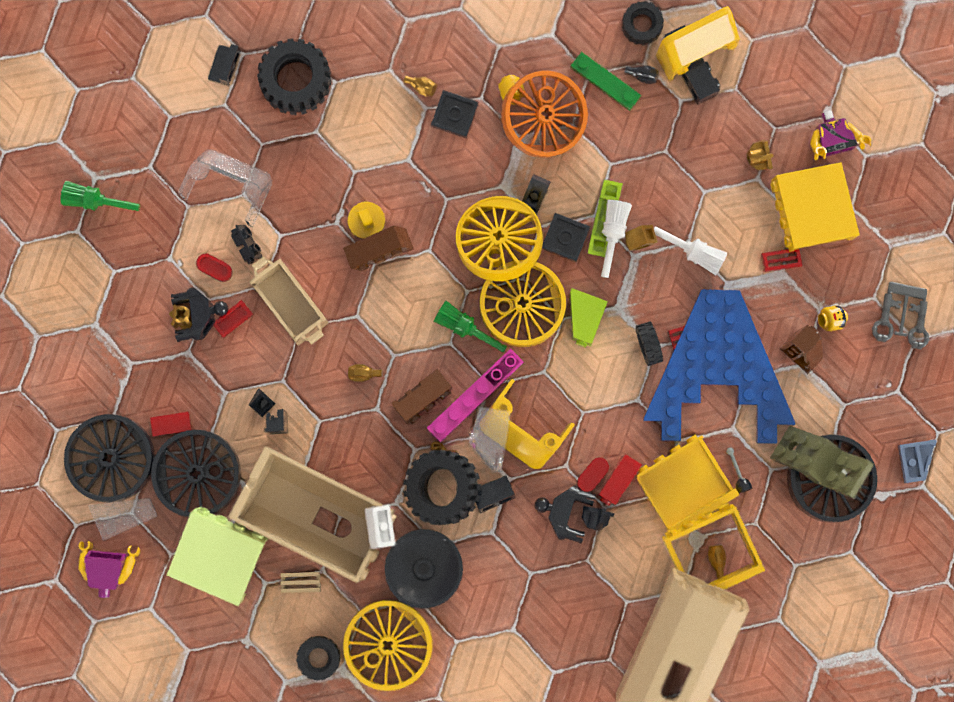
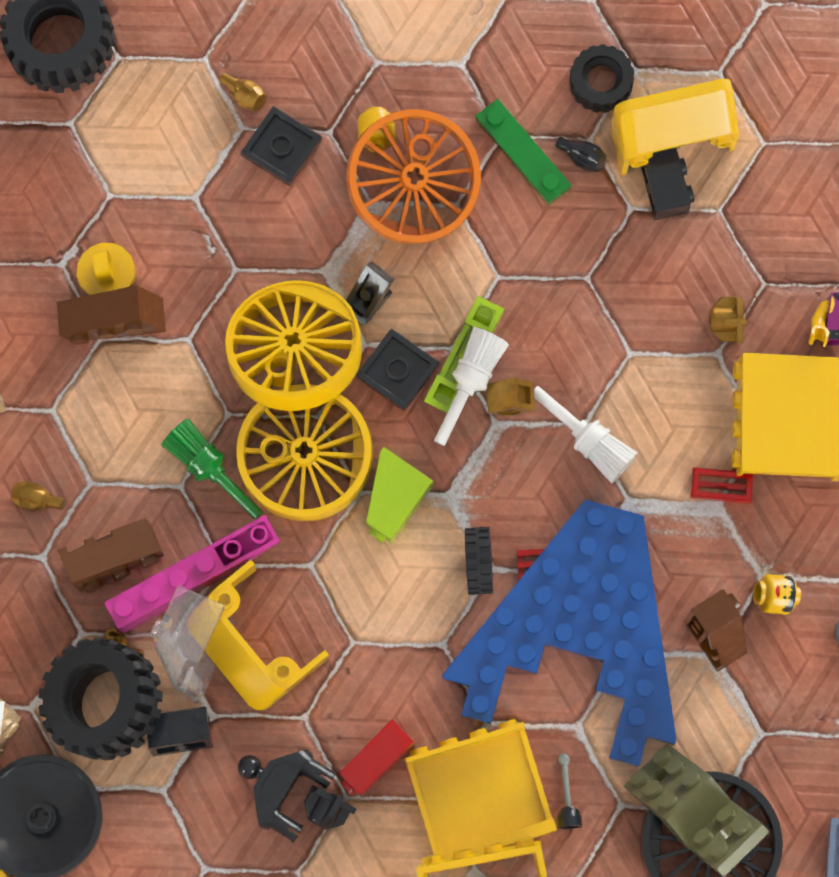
camera: 25 degrees right, 5 degrees down
red tile [577,457,609,492] -> none

